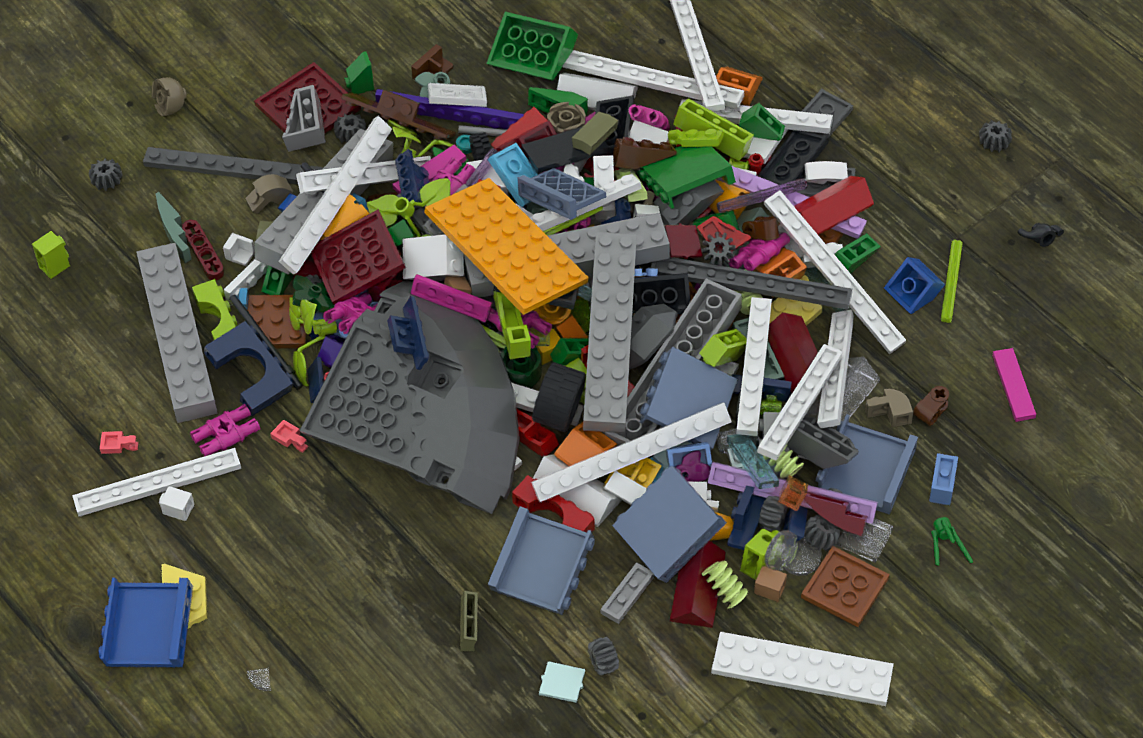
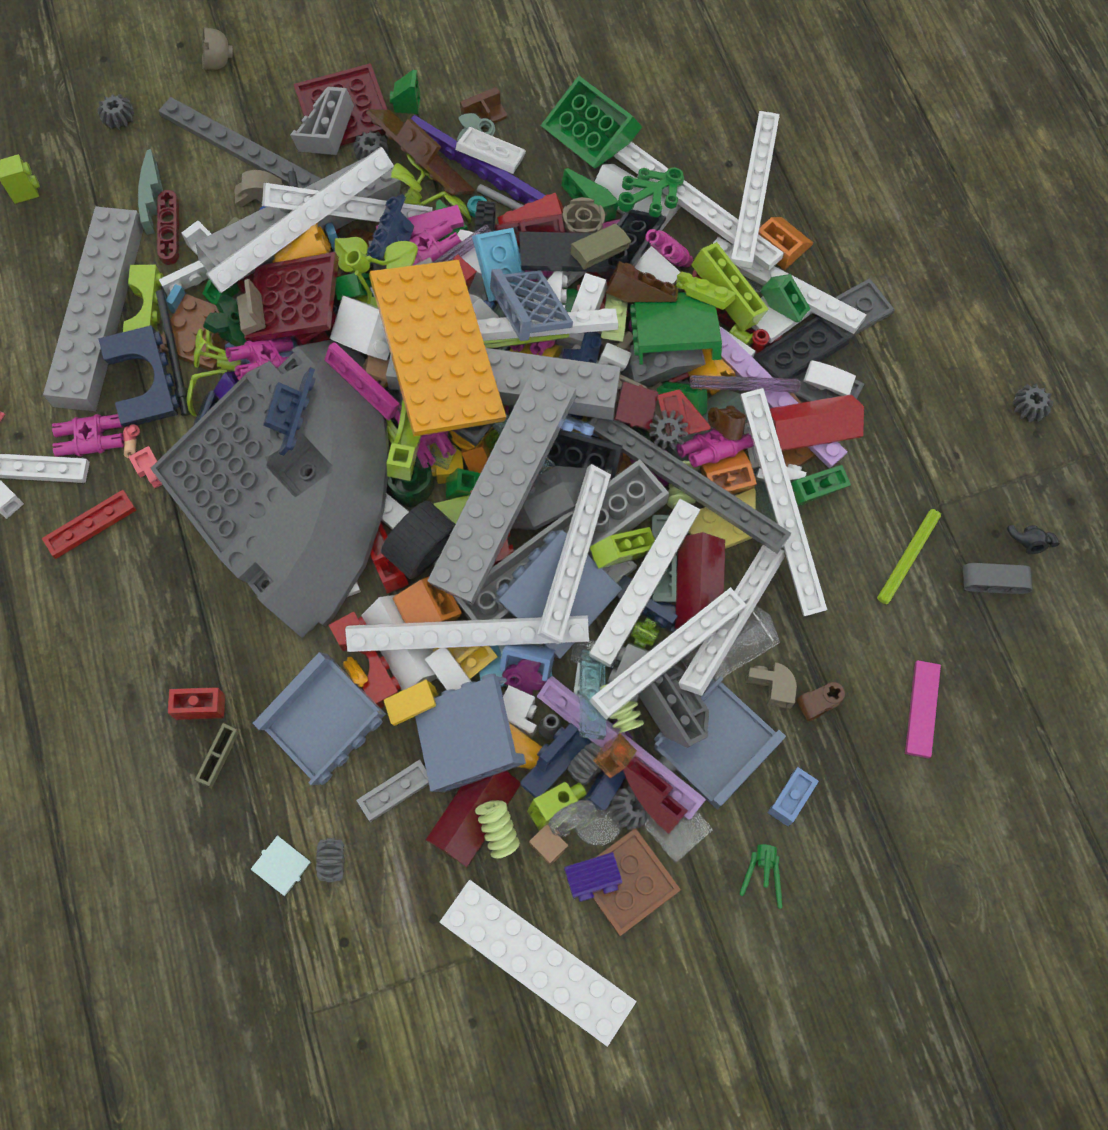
camera: 20 degrees right, 15 degrees up
blue slope [884,257,945,314] -> none
none -> red plate [42,490,136,559]
none -> arm [123,424,140,458]
none -> red brick [168,688,225,720]
none -> dark tan panel [237,279,266,335]
none -> light orange axle [343,657,368,687]
none -> yellow panel [384,679,438,726]
none -> white tile [537,464,611,644]
none -> dark grey cone [538,714,562,739]
none -> dark purple brick [564,852,622,902]
none -> green plant [618,167,684,217]
none -> dark grey beam [963,563,1033,594]

